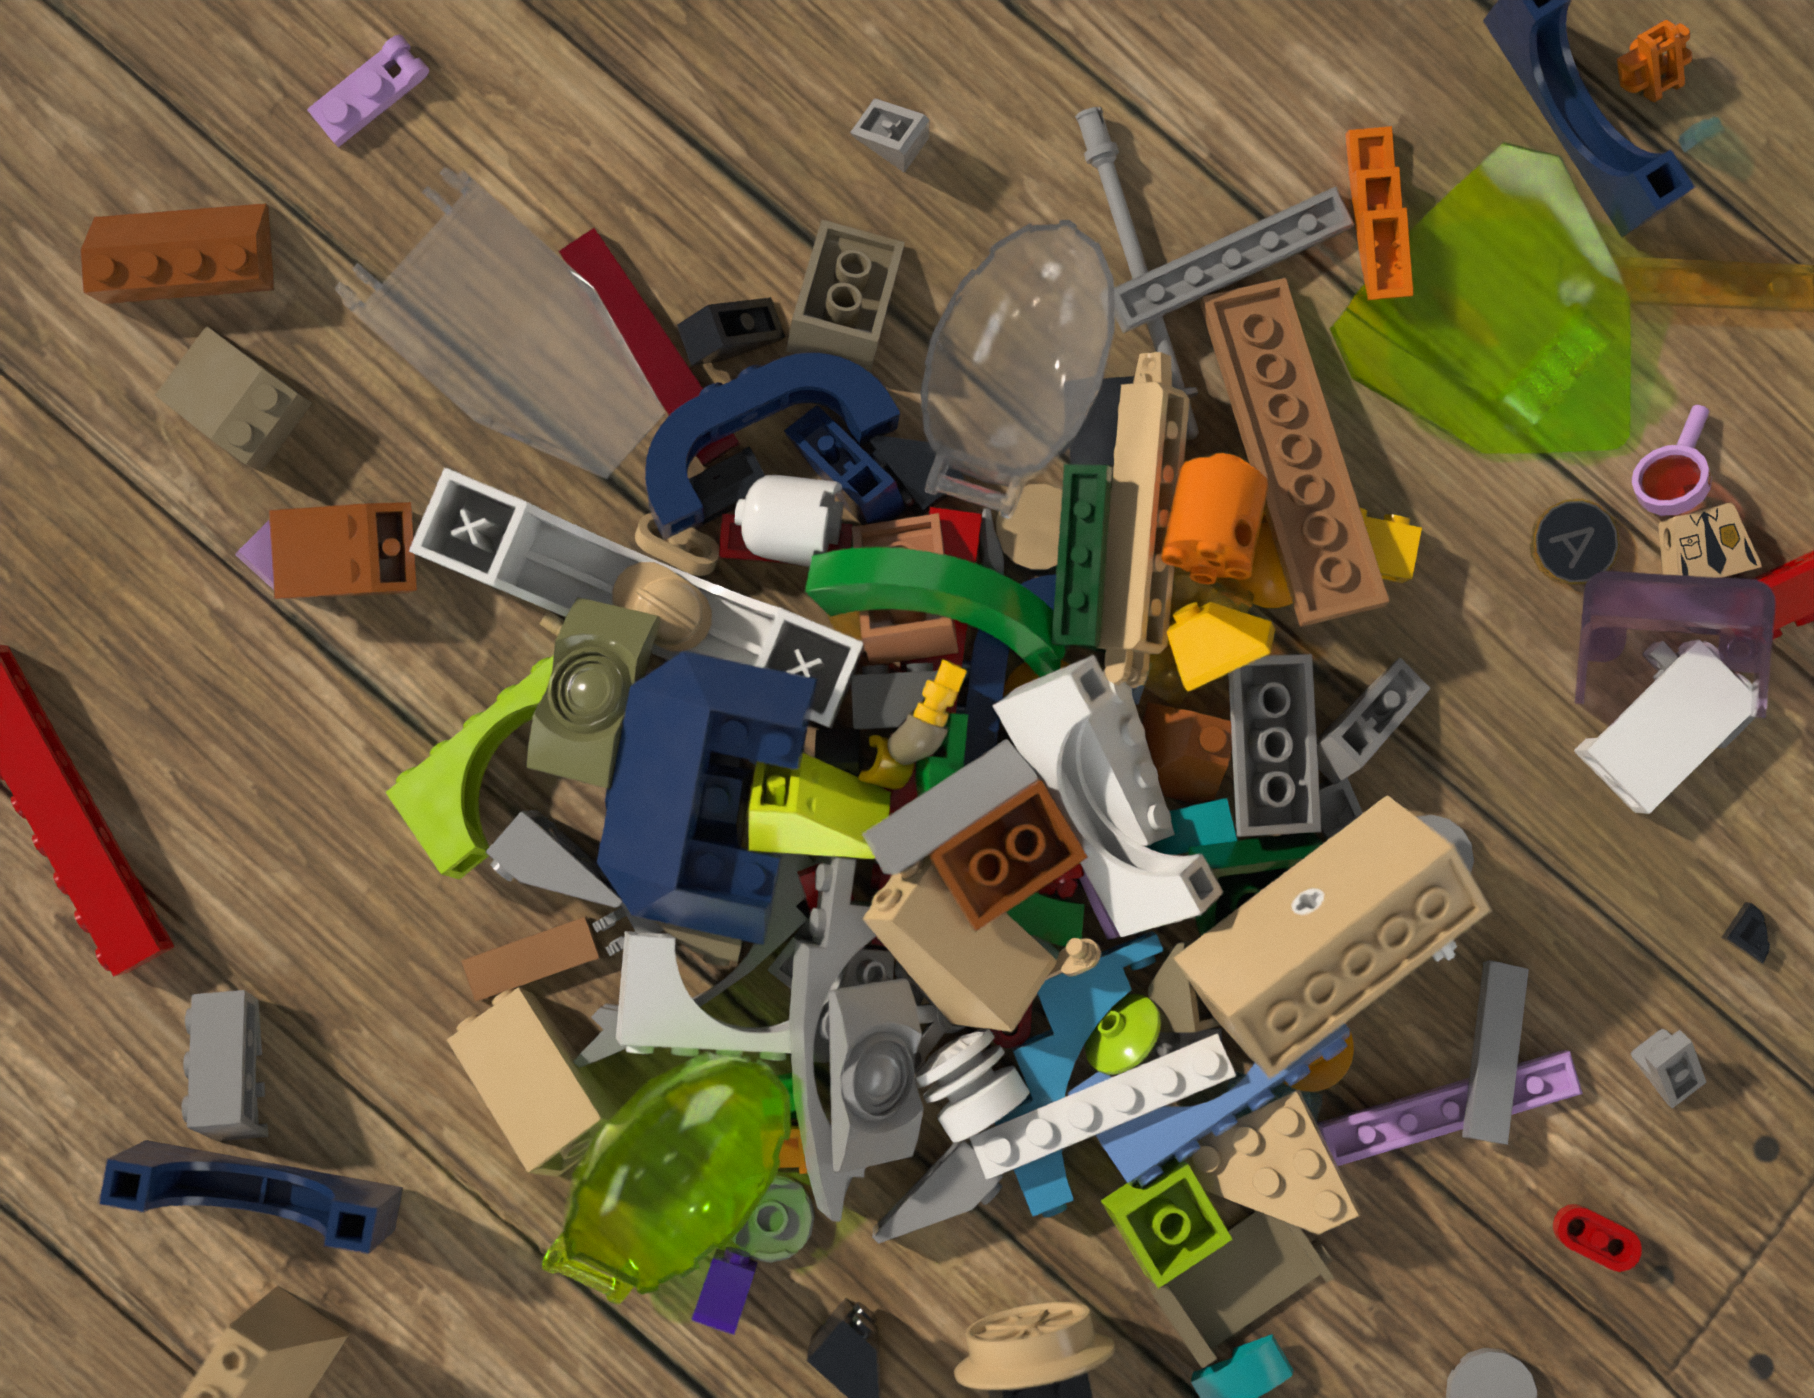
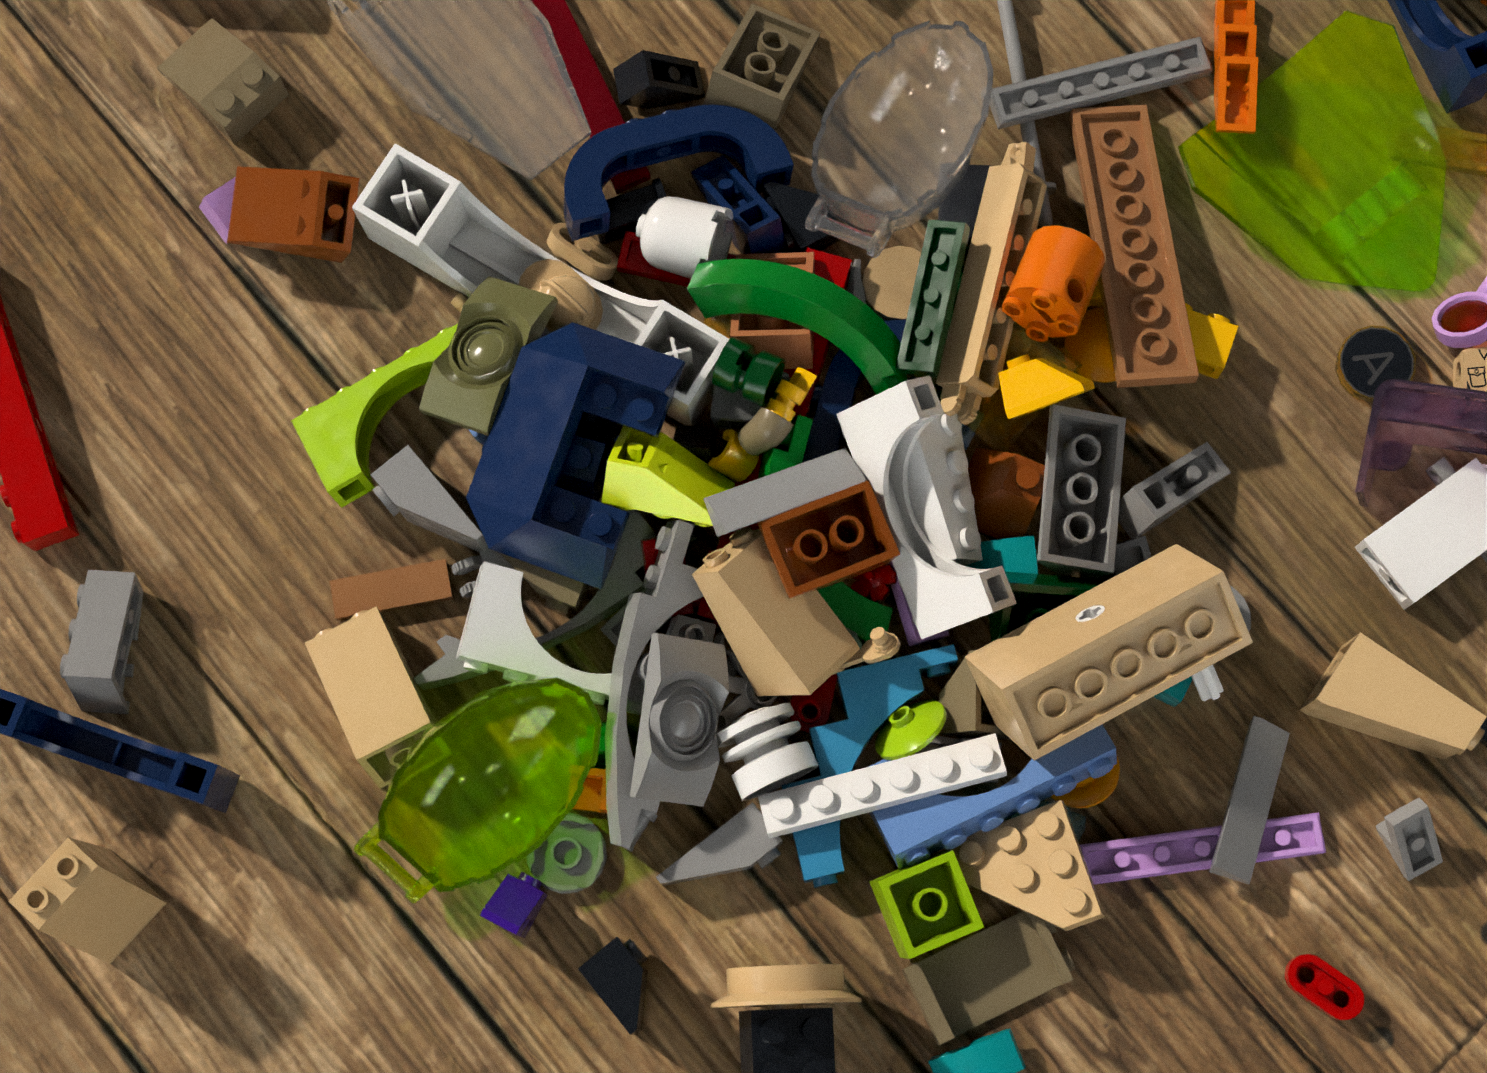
camera: 10 degrees right, 10 degrees down
none -> dark green wheel [712,337,785,407]
none -> tan slope [1299,632,1487,760]

